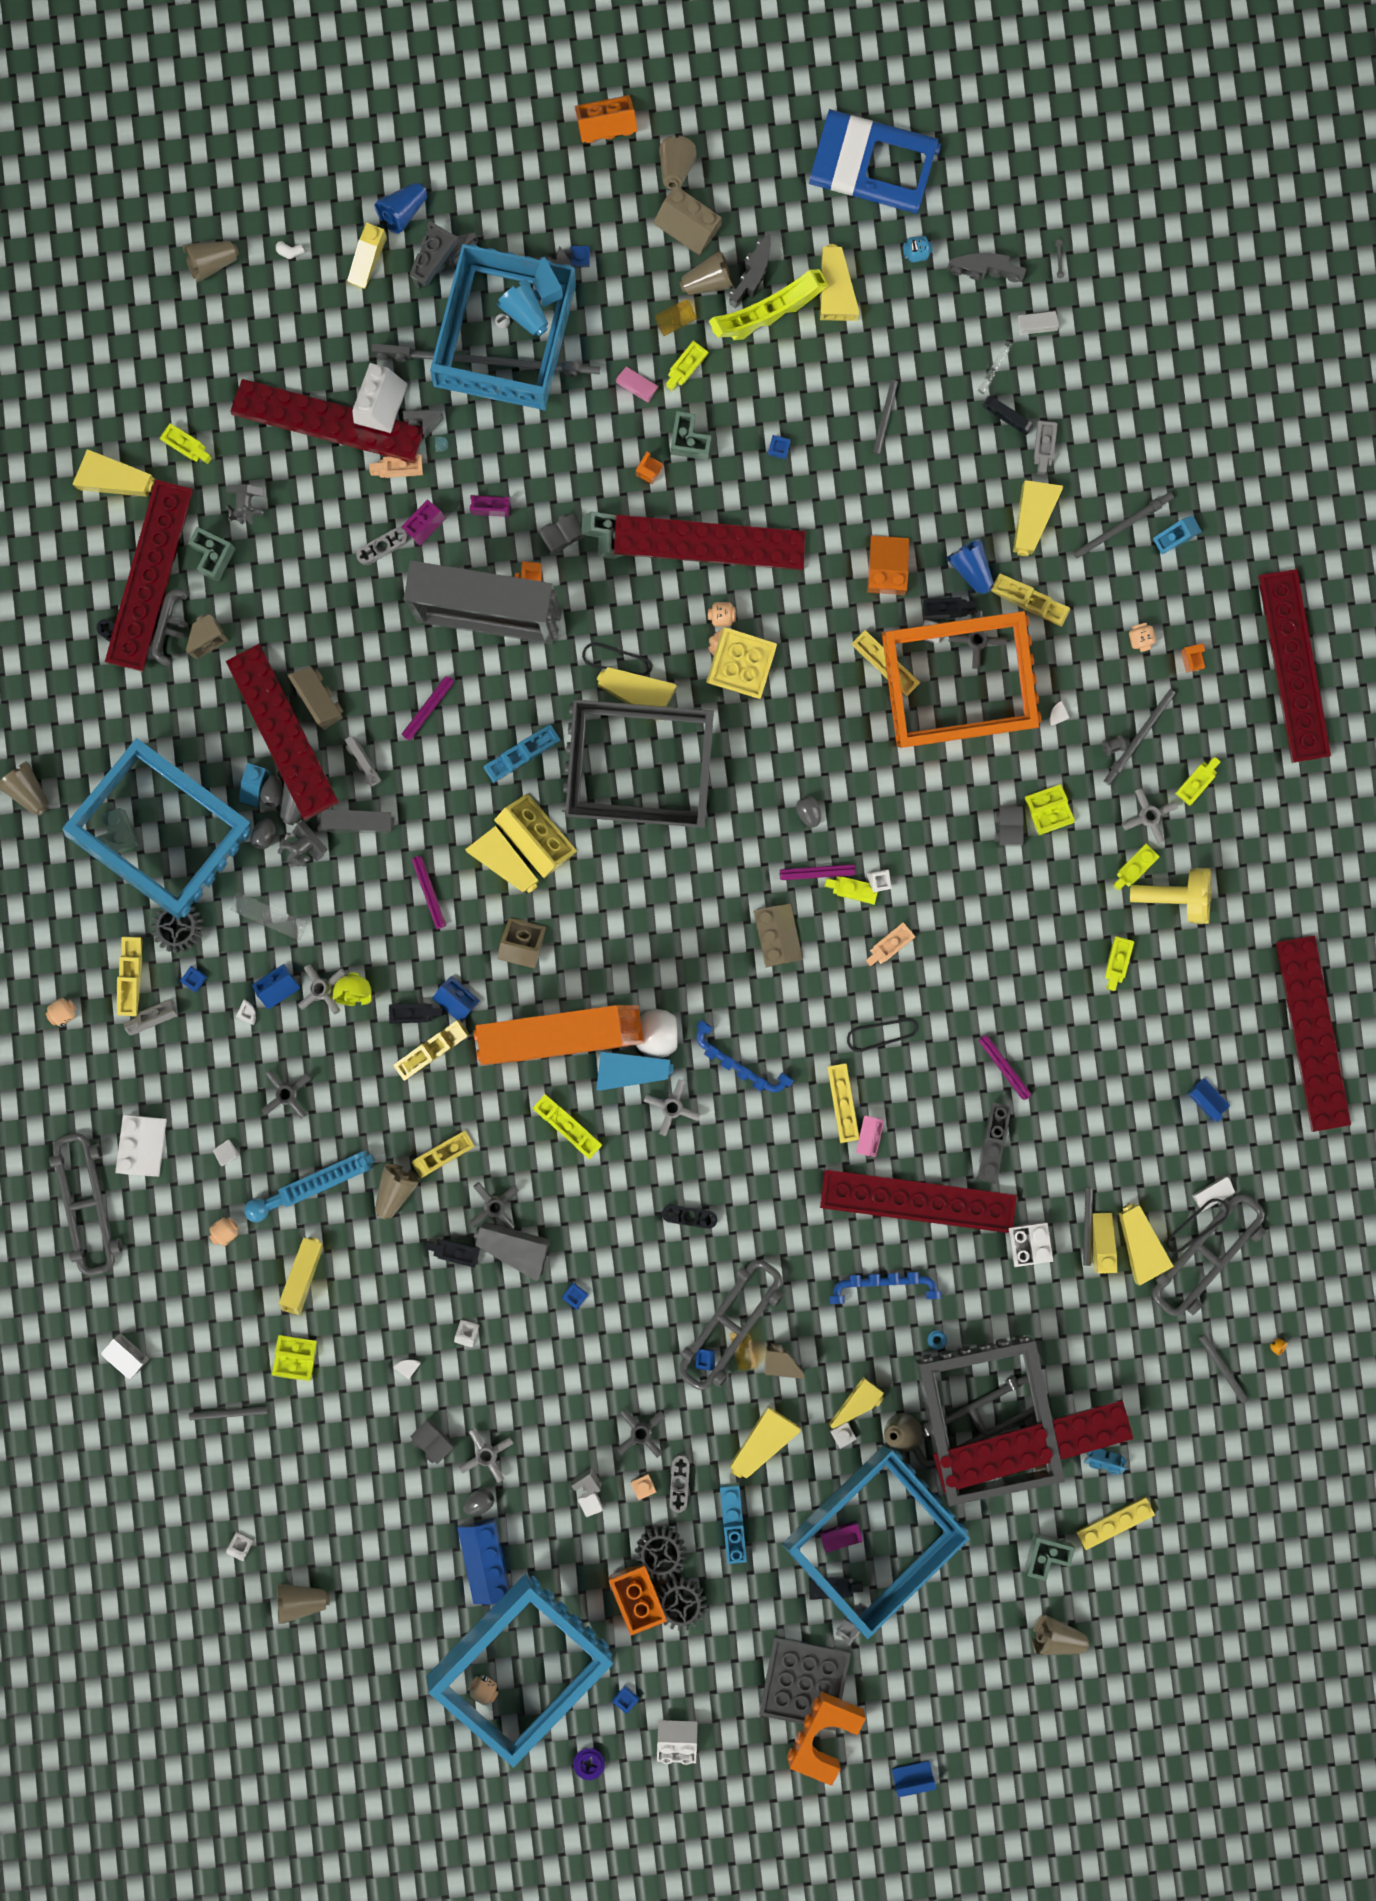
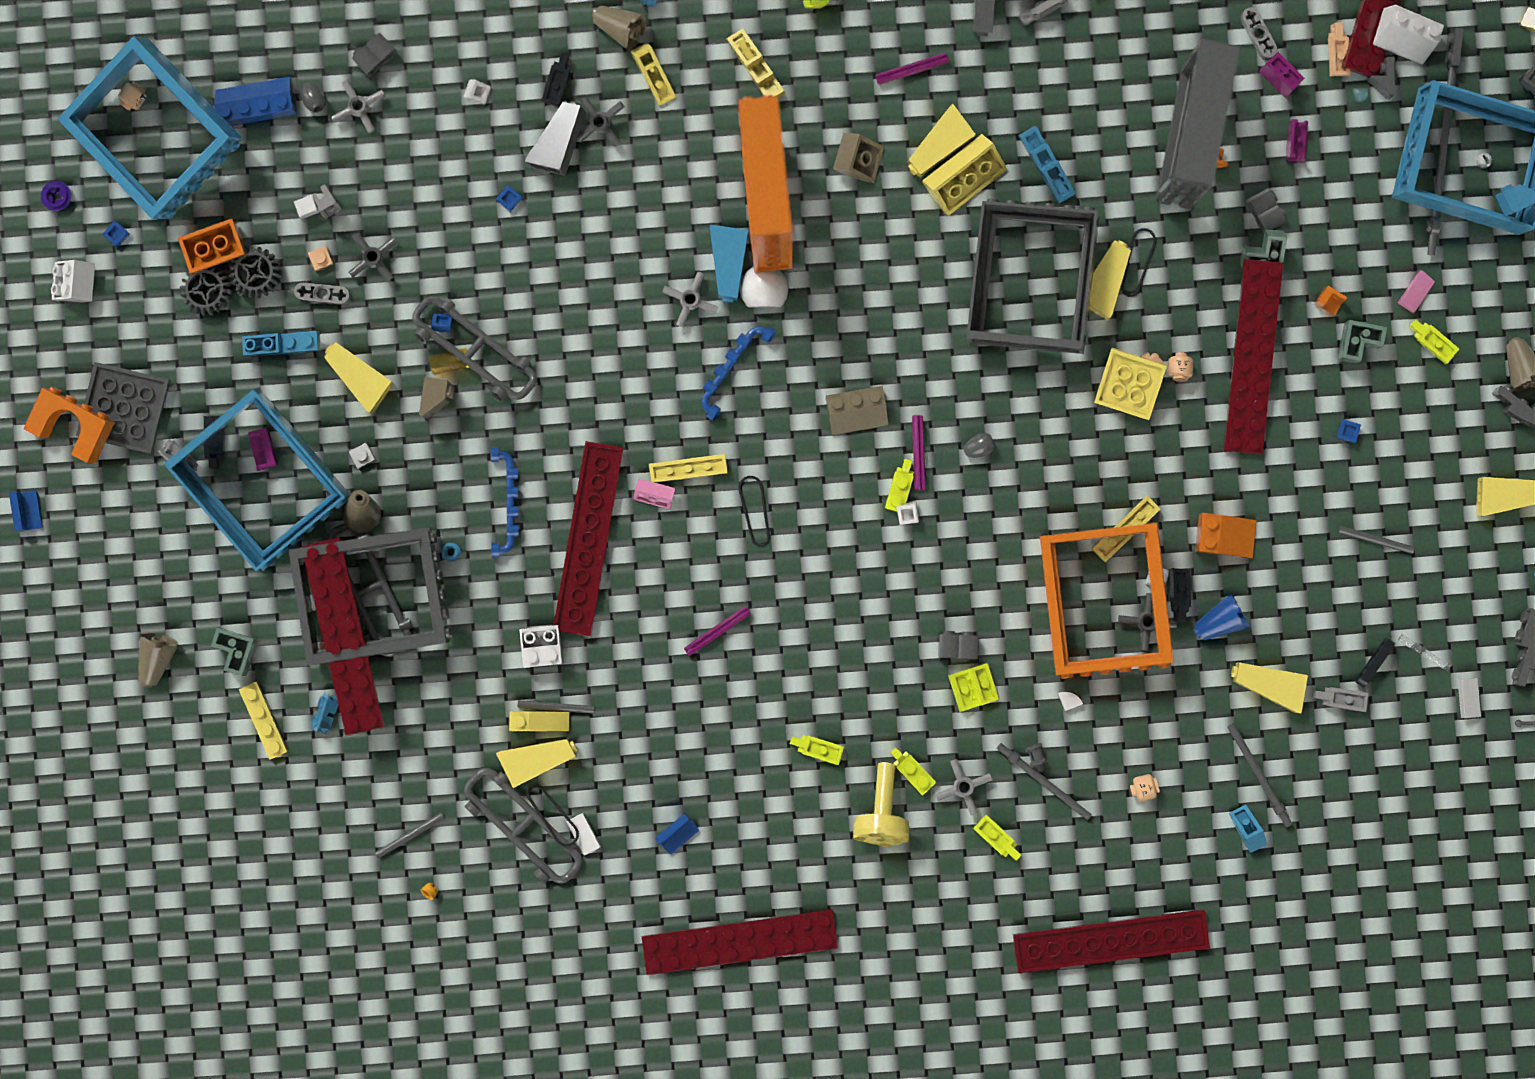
camera: 90 degrees right, 0 degrees up
black hinge [389,1003,443,1024] -> none
white tile [393,1359,421,1379] -> none
magenta axle [402,676,454,741] -> none
blue panel [432,976,480,1023] -> none
dark azure cone [497,279,548,336] -> none
orange panel [521,561,542,581] -> none
neon yellow slope [532,1094,602,1160] -> none
clear yellow slope [655,299,697,336] -> none
black beam [662,1205,717,1229] -> none
neon yellow arch [709,269,828,340] -> none
light yellow slope [829,1376,884,1429] -> none
light nougat hinge [865,922,915,966] -> none
dark grey slope [977,1102,1011,1184] -> none
light yellow slope [991,574,1070,627] -> none
orange panel [1181,643,1205,673] -> none

